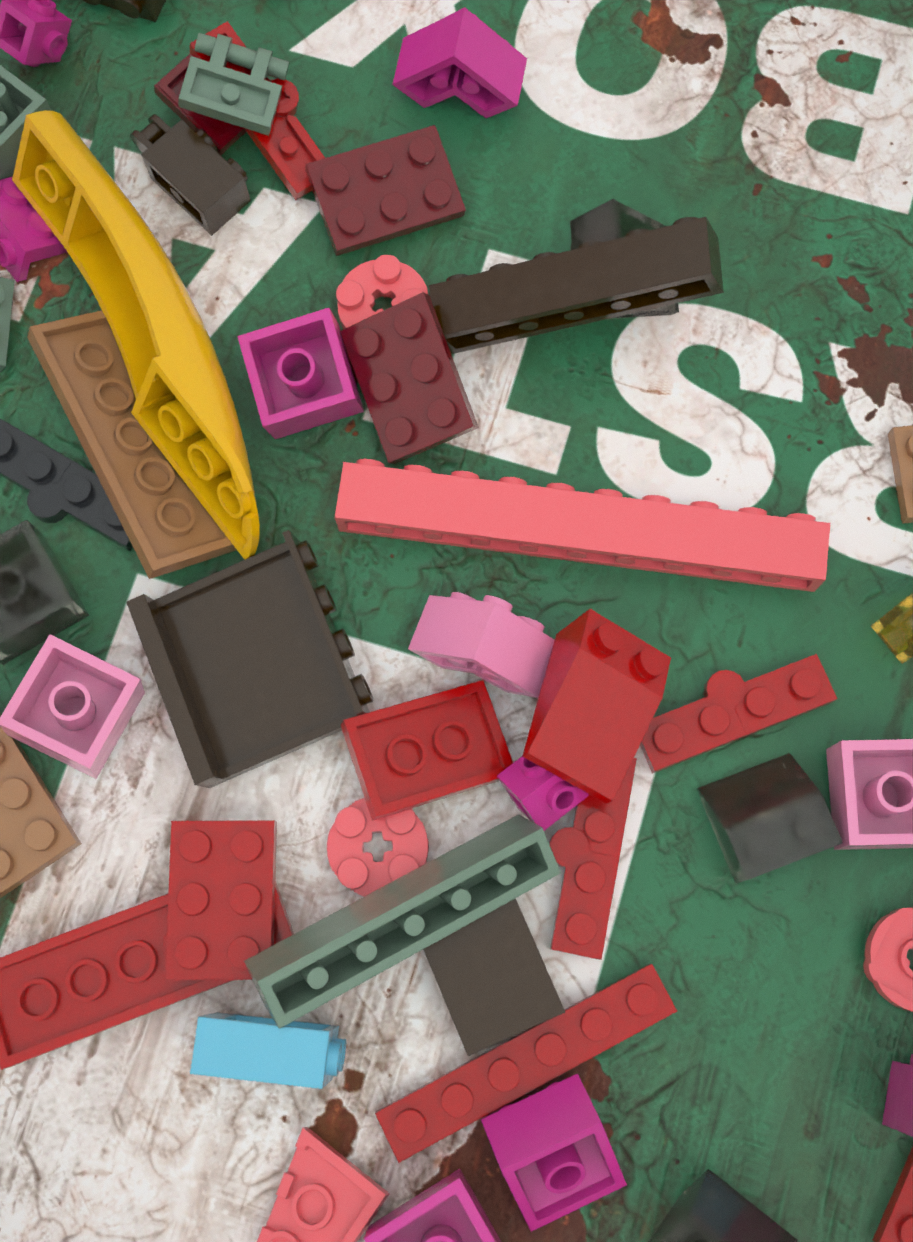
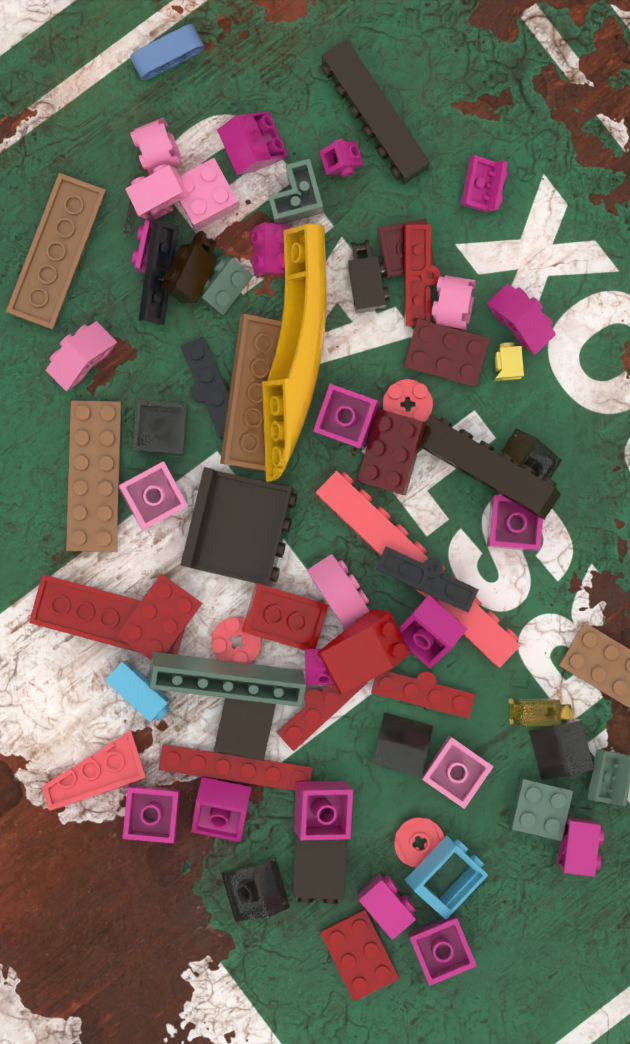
camera: 30 degrees right, 10 degrees up
sand green plate [179,32,289,136] -> none
none -> dark brown brick [293,835,347,904]
none -> dark pink brick [294,781,353,840]
none -> black hinge [375,546,479,613]
none -> dark pink brick [398,595,467,669]
none -> bright pink brick [432,275,476,330]
none -> dark pink brick [487,495,543,551]
none -> light yellow window [494,343,524,381]

